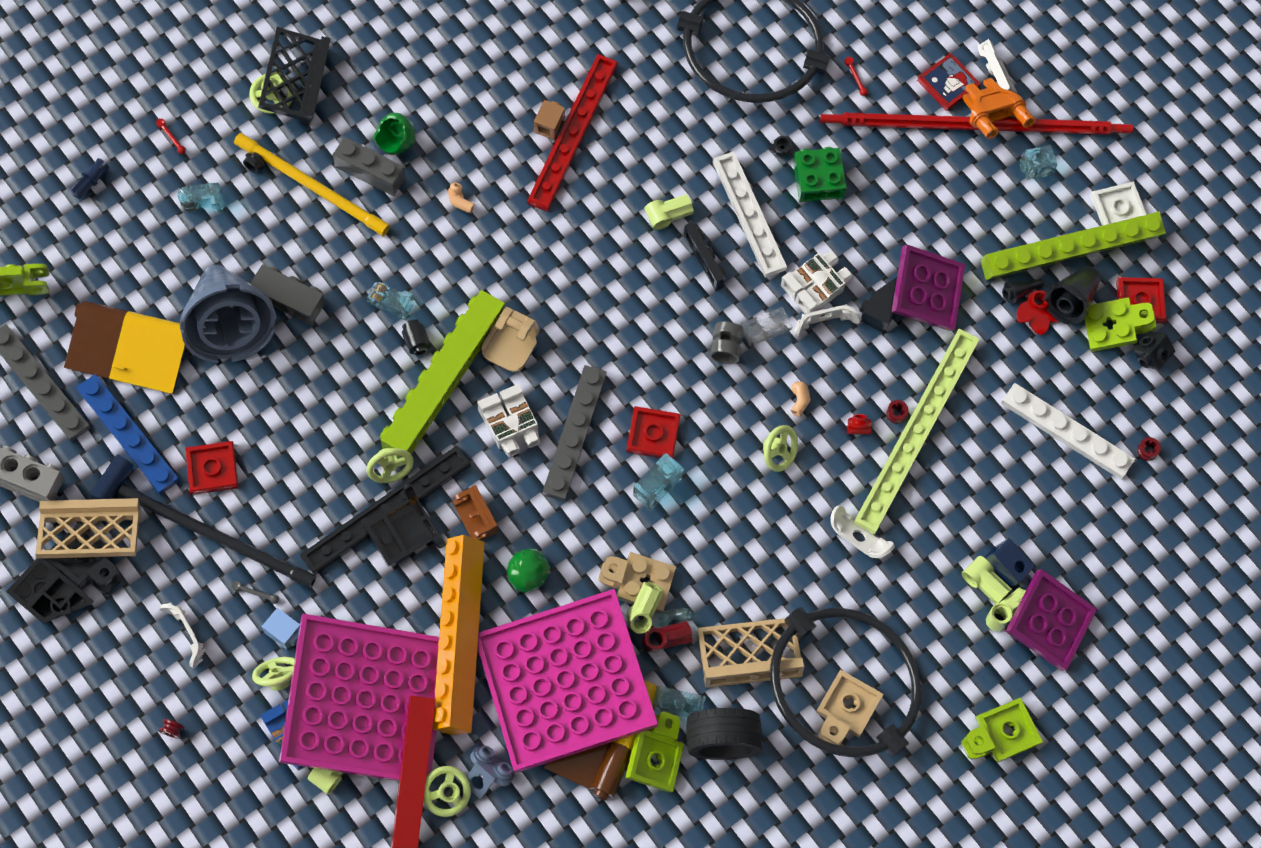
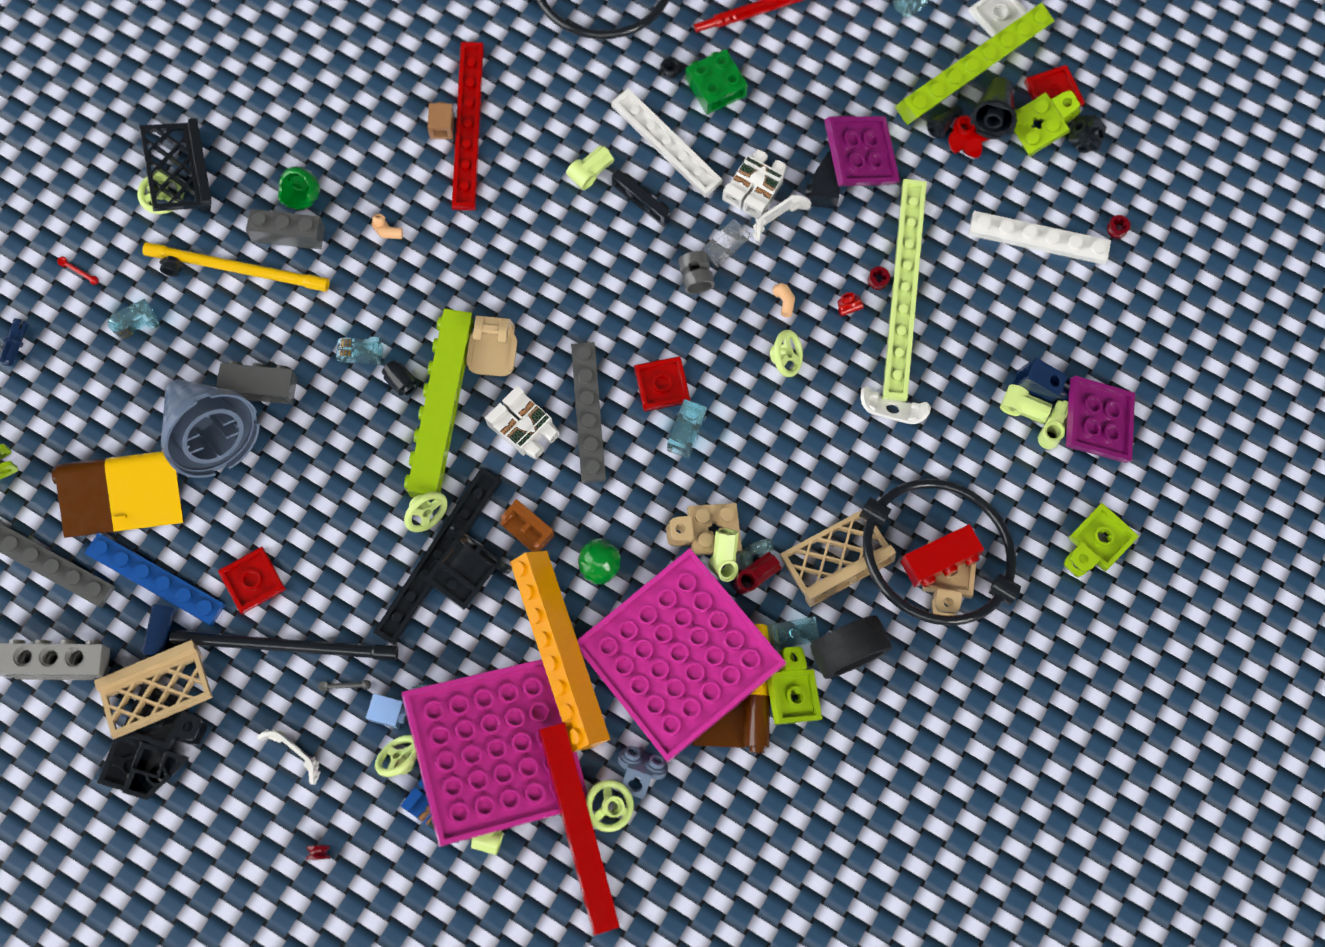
camera: 20 degrees left, 5 degrees up
none -> red brick [900,524,984,588]

